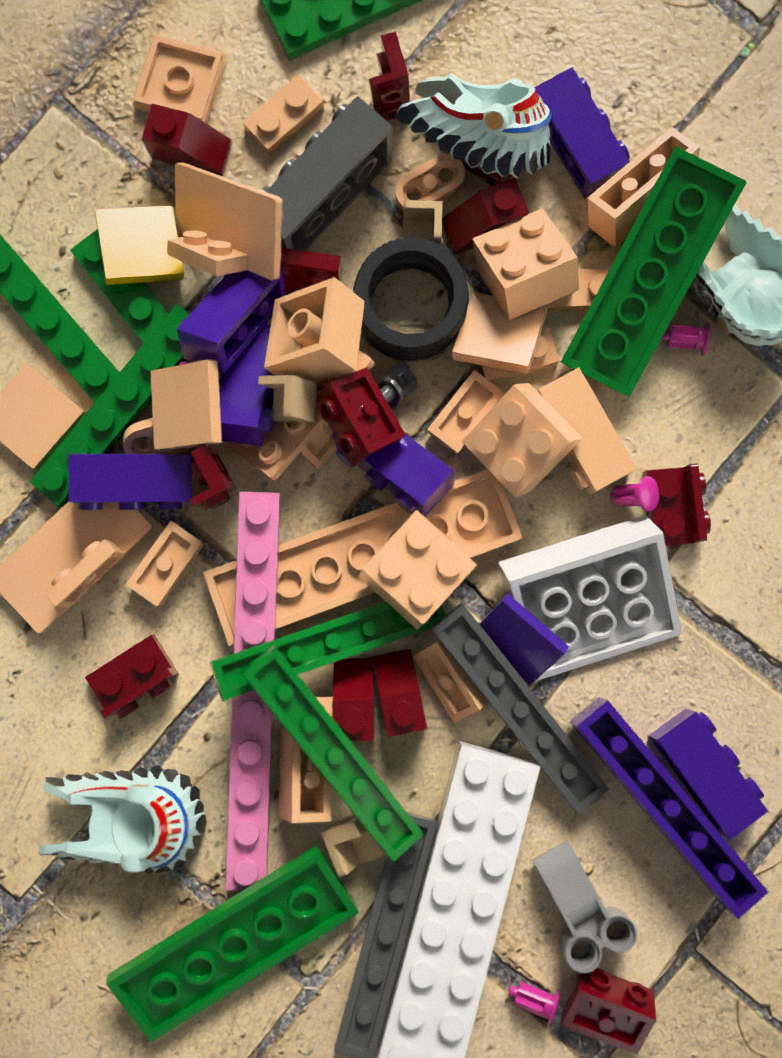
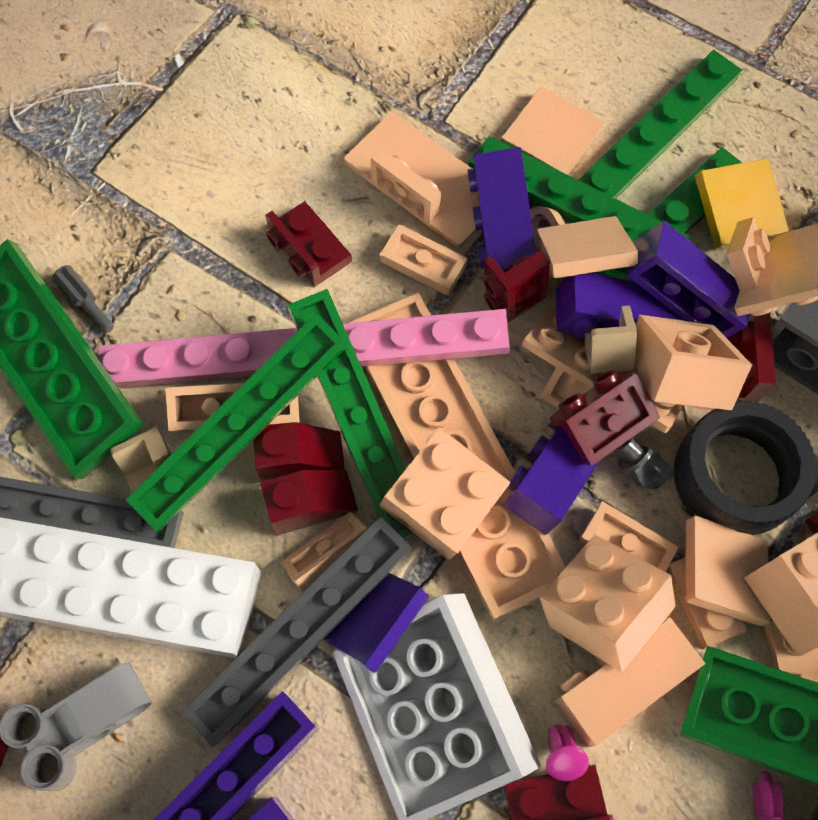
camera: 85 degrees right, 15 degrees down
light aqua piece [38,765,207,874] -> none
none -> dark grey axle [52,265,114,333]

